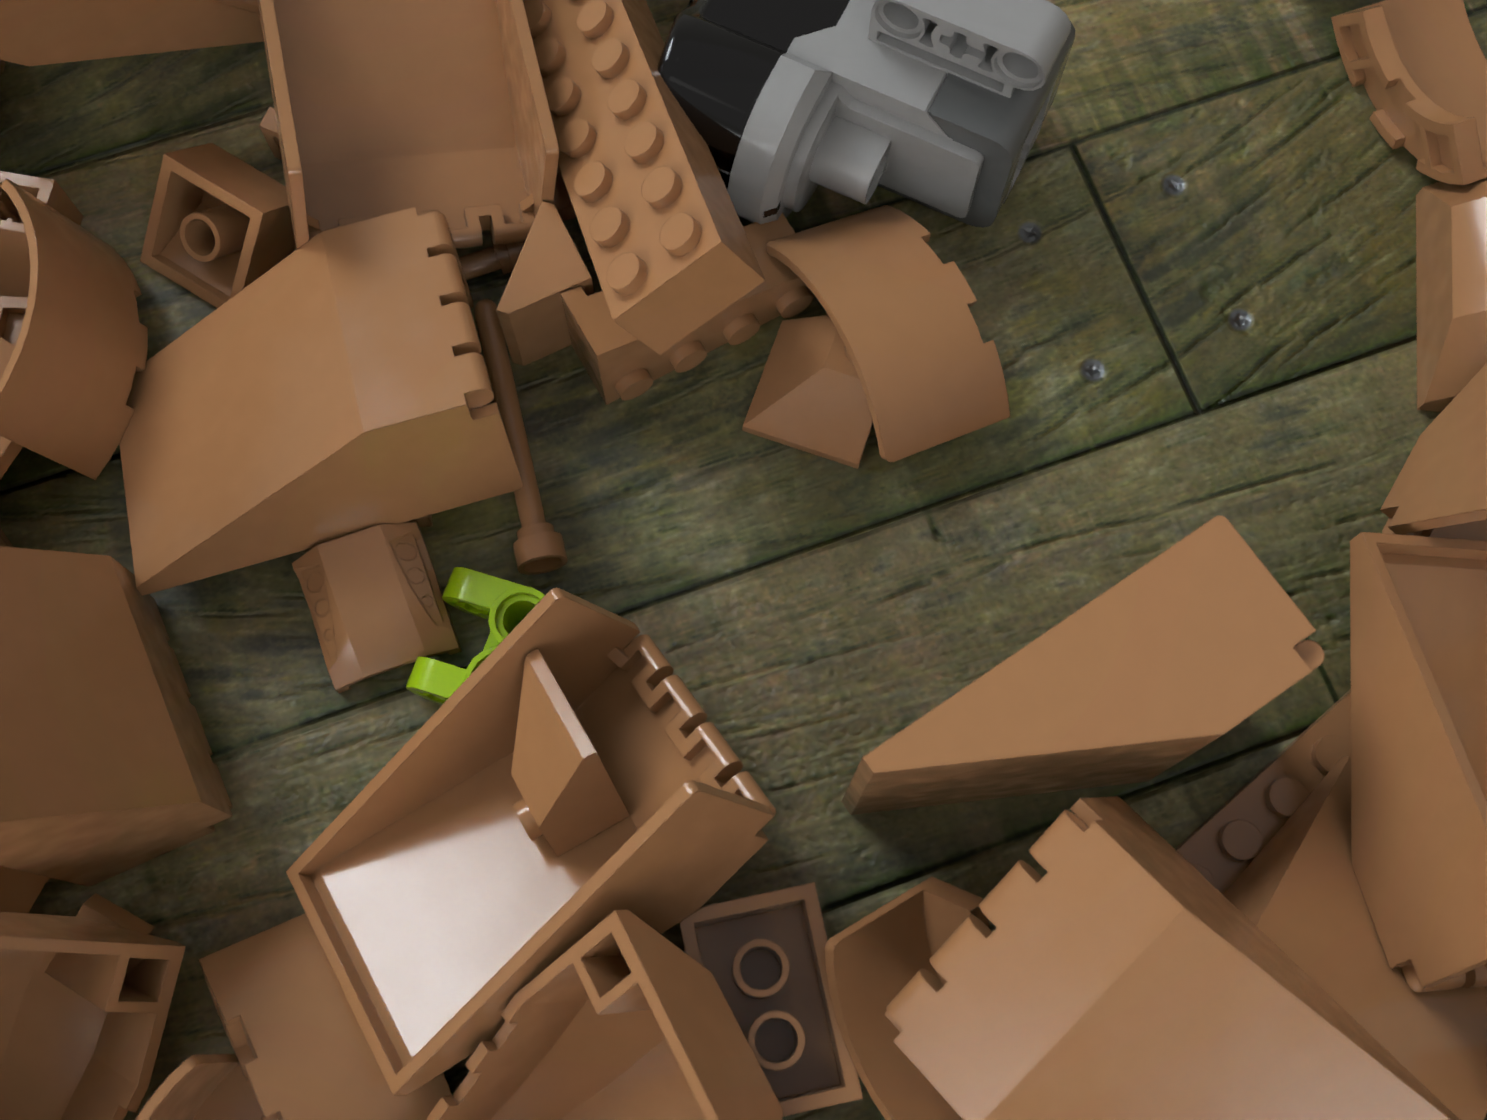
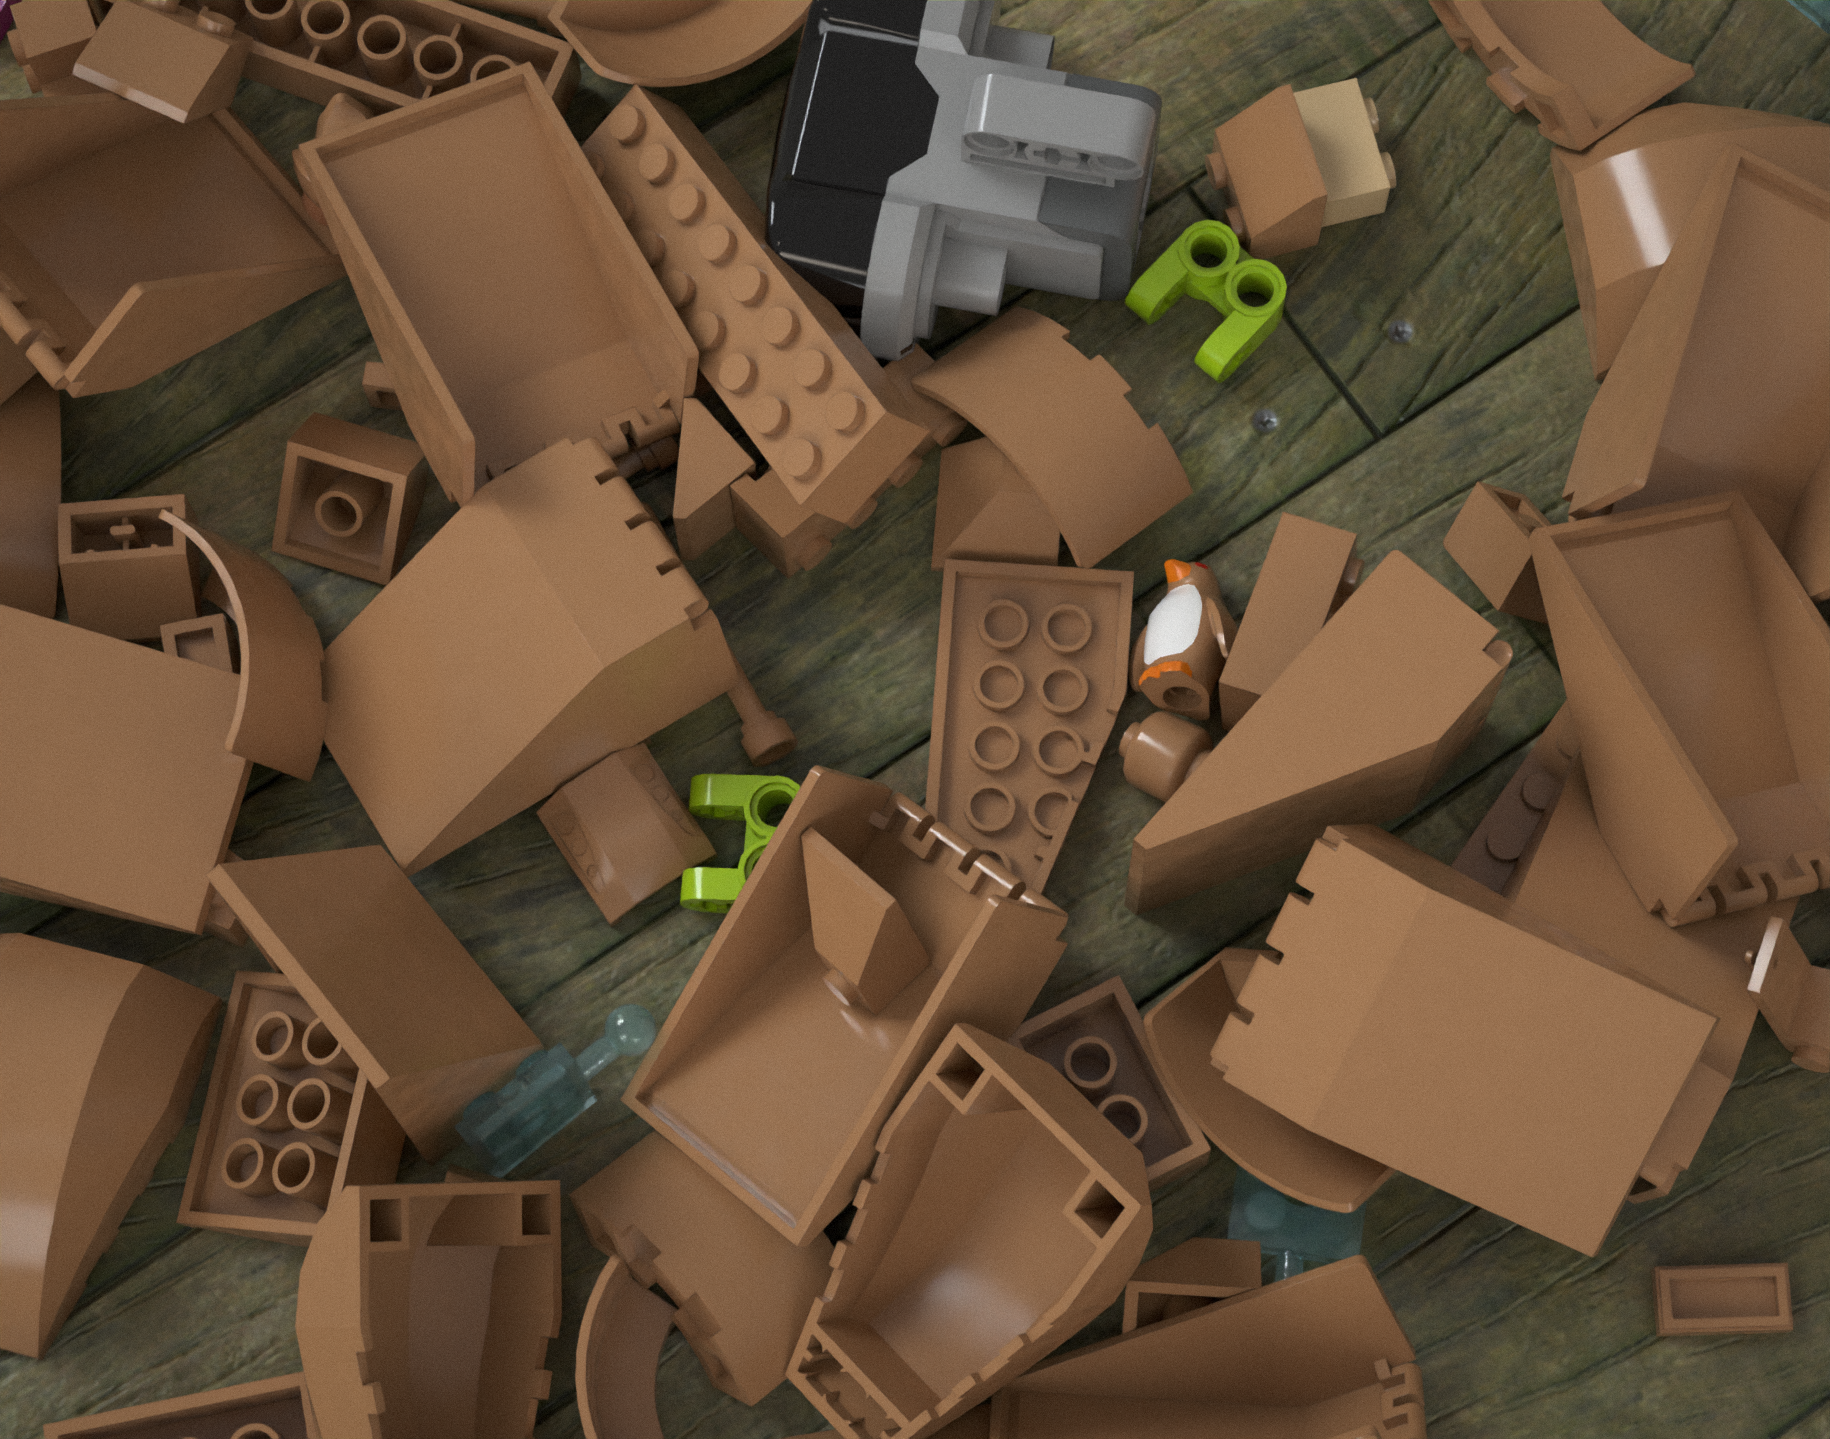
camera: 10 degrees left, 0 degrees up
none -> clear light blue plate [454,1004,657,1178]
none -> medium nougat wing [925,559,1134,895]
none -> medium nougat head [1119,711,1213,803]
none -> lime piece [1124,220,1287,383]
none -> medium nougat animal [1128,559,1238,720]
none -> medium nougat slope [1205,84,1328,260]
none -> medium nougat brick [1219,512,1365,731]
none -> tan brick [1294,78,1396,228]
none -> medium nougat panel [1443,481,1552,625]

